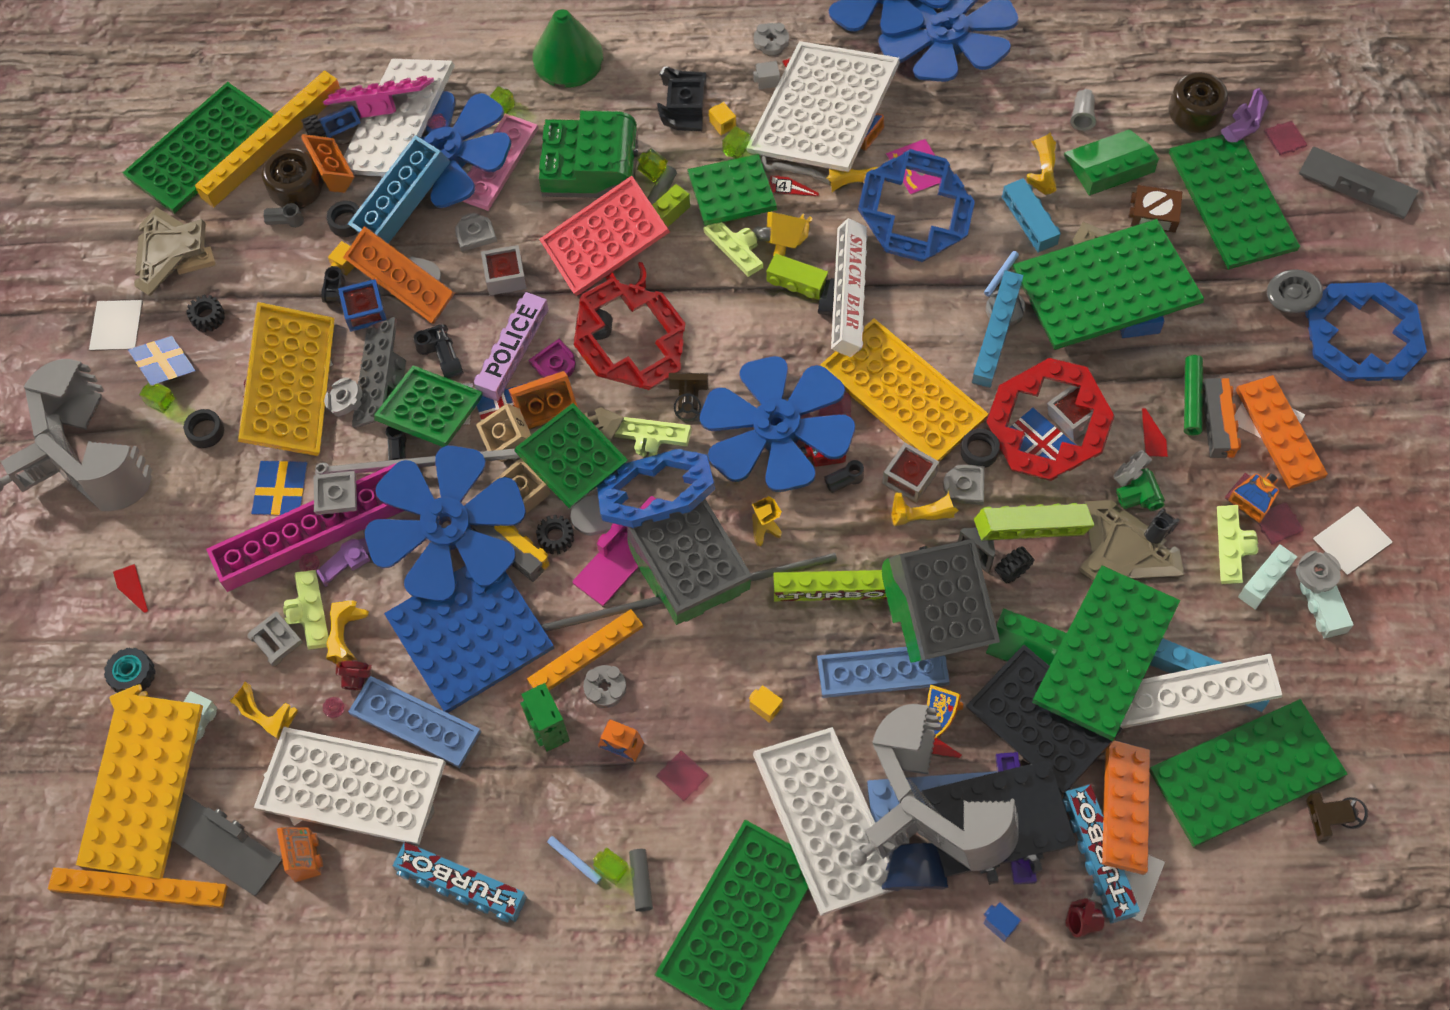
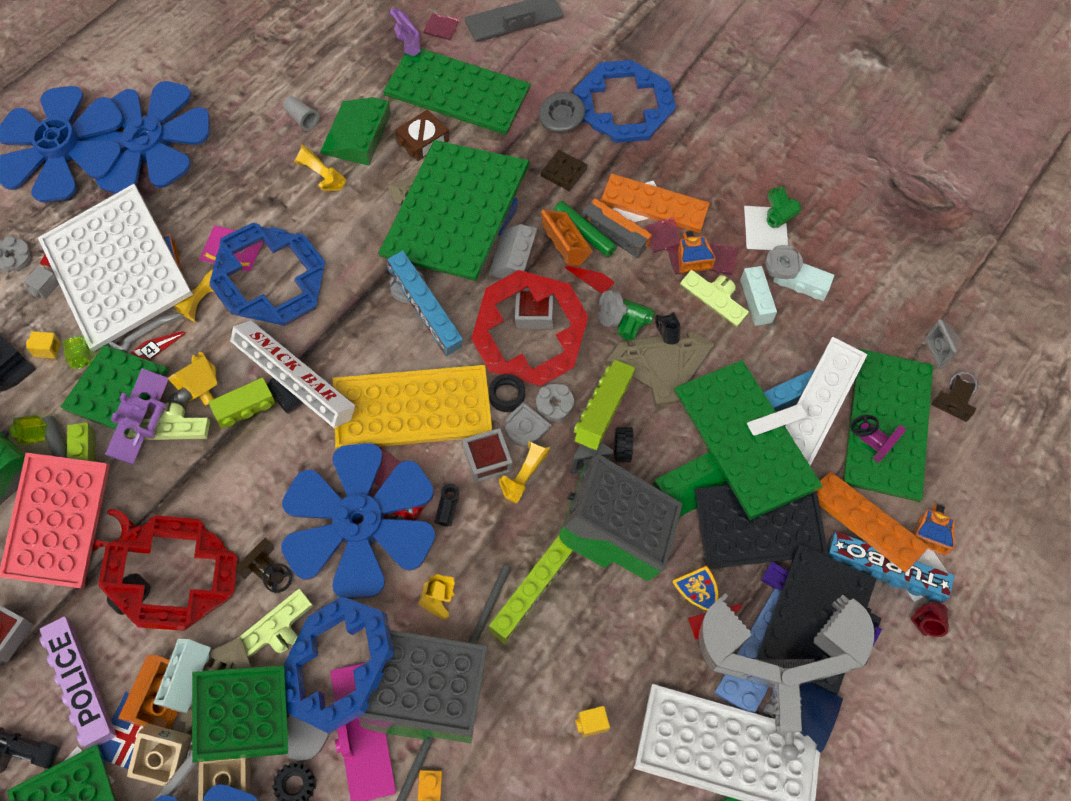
camera: 60 degrees left, 0 degrees up
magenta tile [529,339,576,378] -> none
medium blue plate [817,647,950,698] -> none
blue brick [983,902,1021,942] -> none
light blue piece [984,251,1019,297] -> none
dark azure brick [1002,178,1061,253] -> none
sticker [1009,408,1076,460] -> none
dark brown wheel [1169,72,1229,133] -> none
none -> medium lavender piece [105,369,169,465]
none -> light aqua brick [153,639,211,713]
none -> light grey slope [489,224,537,279]
none -> light grey plate [536,384,574,422]
none -> dark brown plate [541,150,588,192]
none -> orange slope [541,209,593,266]
none -> clear pink piece [646,217,680,253]
none -> white sticker [747,404,807,436]
none -> green piece [766,186,801,228]
none -> magenta piece [851,415,907,463]
none -> torso [912,504,955,556]
none -> light grey slope [925,320,959,370]

